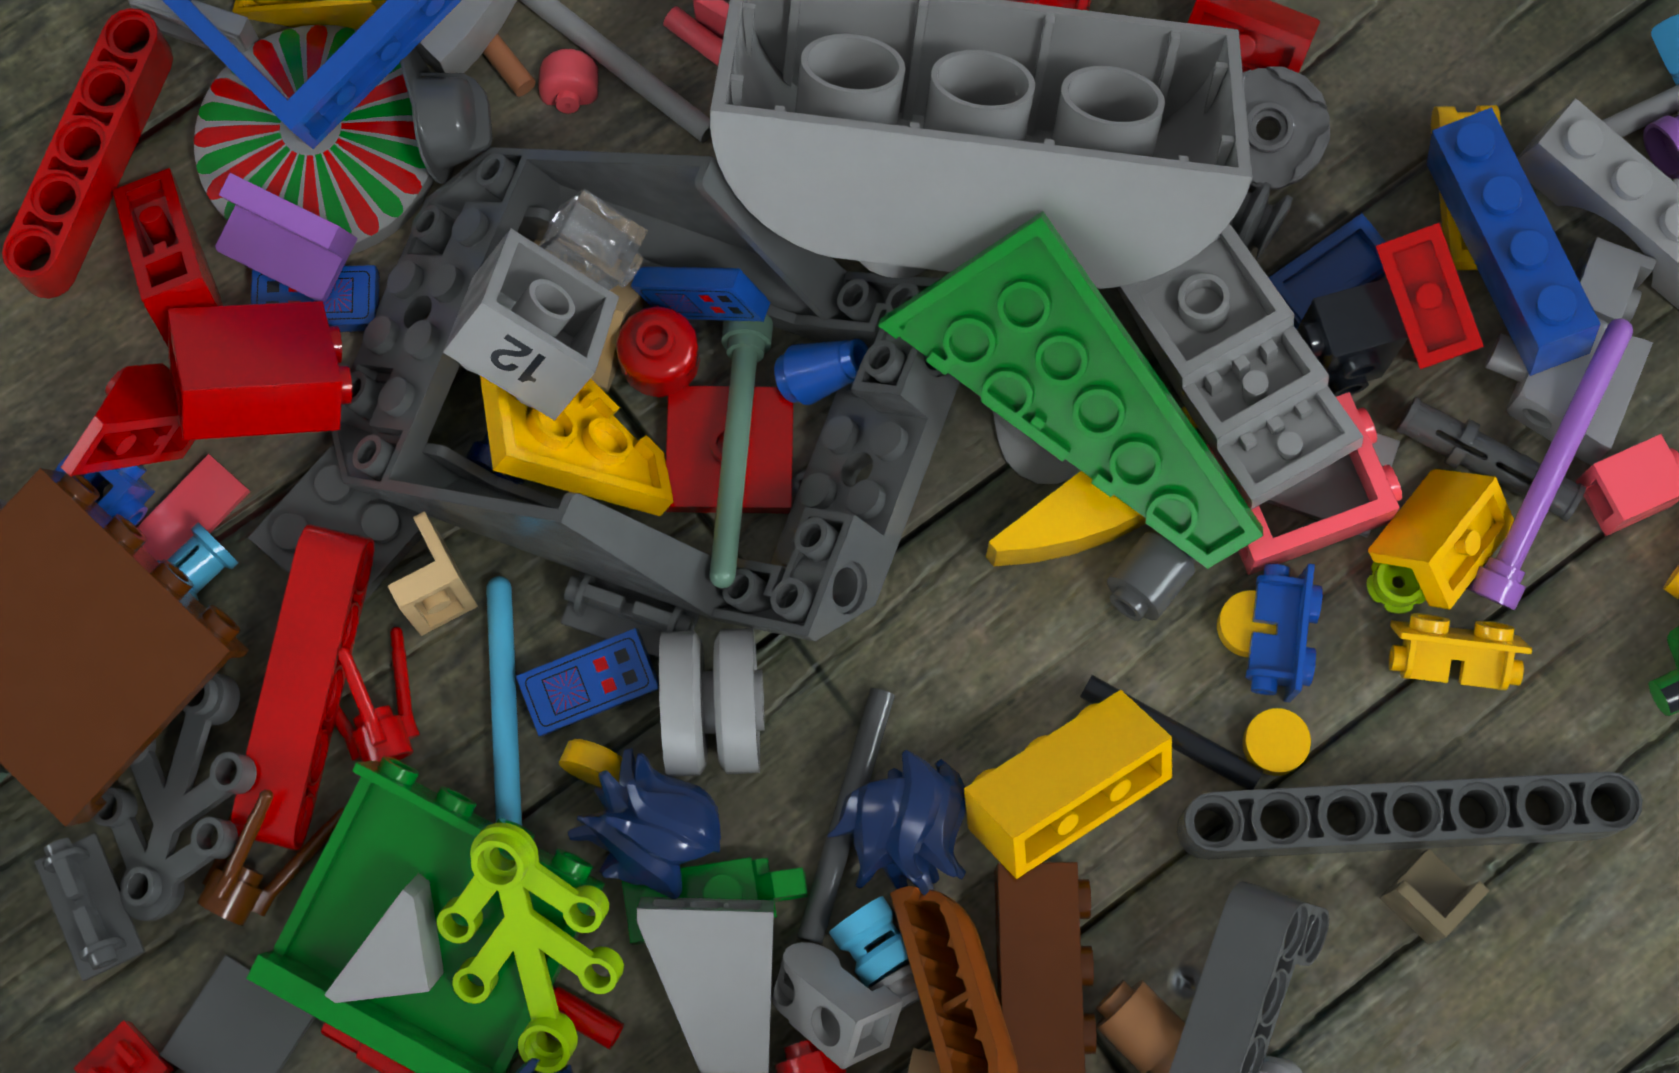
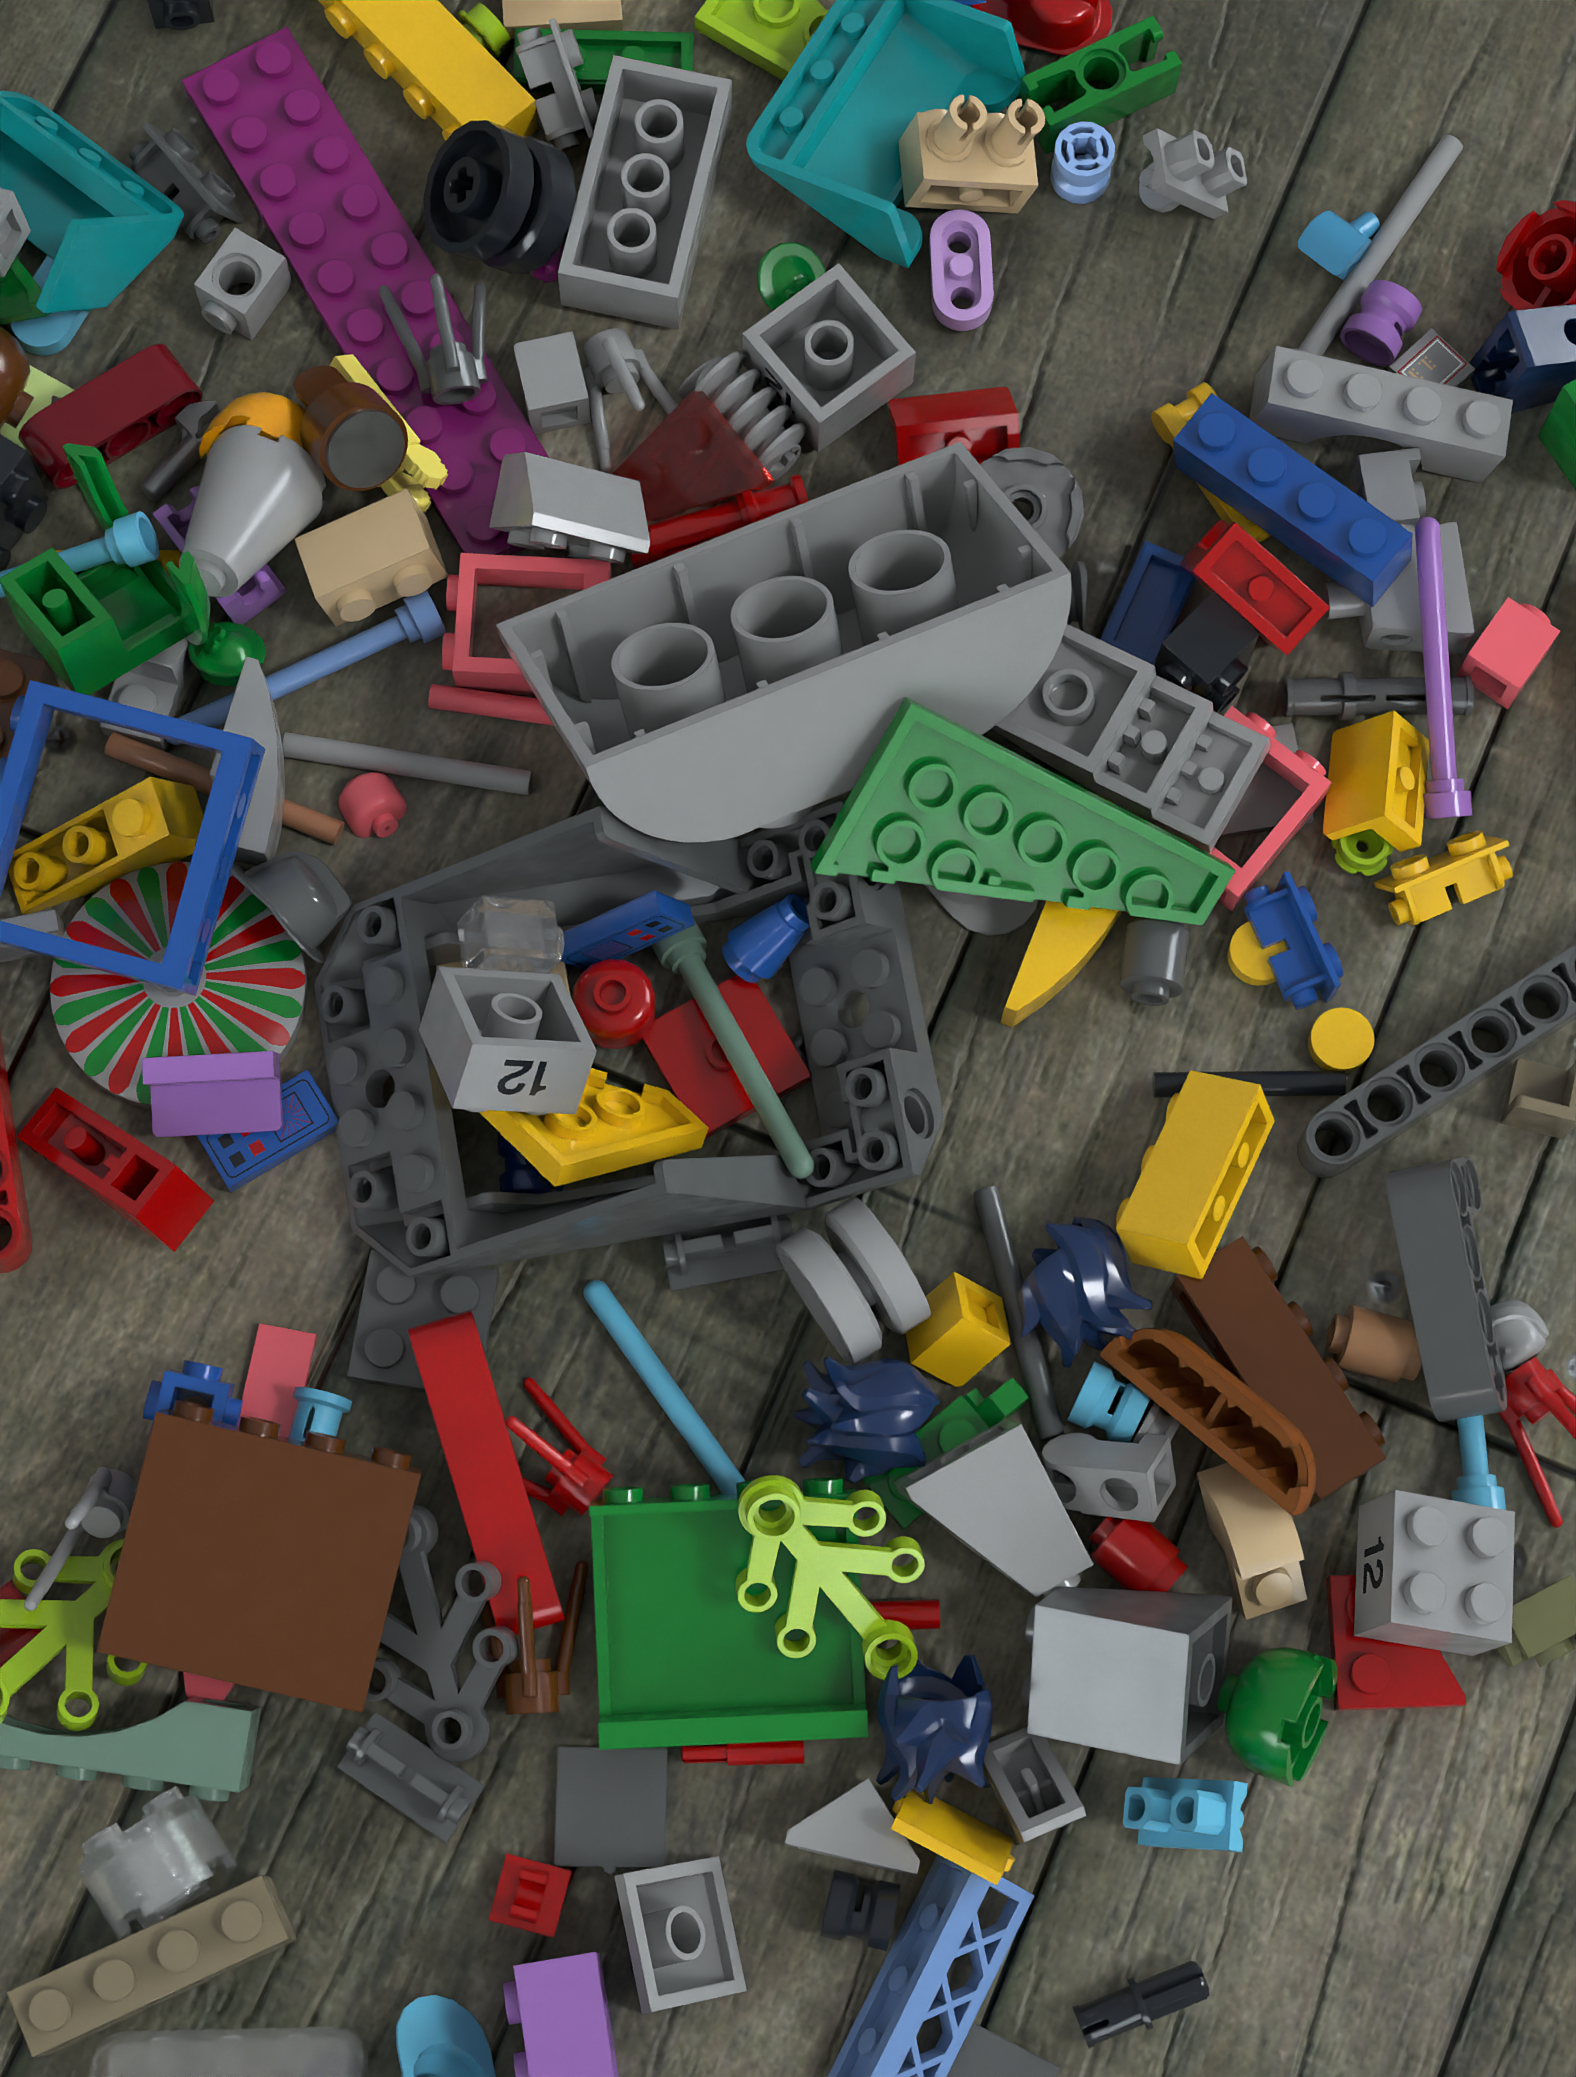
camera: 35 degrees left, 0 degrees up
red slope [61,363,195,476] -> none
red brick [168,301,352,440] -> none
light grey slope [325,873,444,1003] -> none
tan panel [388,511,478,636] -> none
blue tile [516,628,659,736] -> none
yellow tile [559,739,622,788] -> none
none -> yellow panel [906,1272,1011,1387]

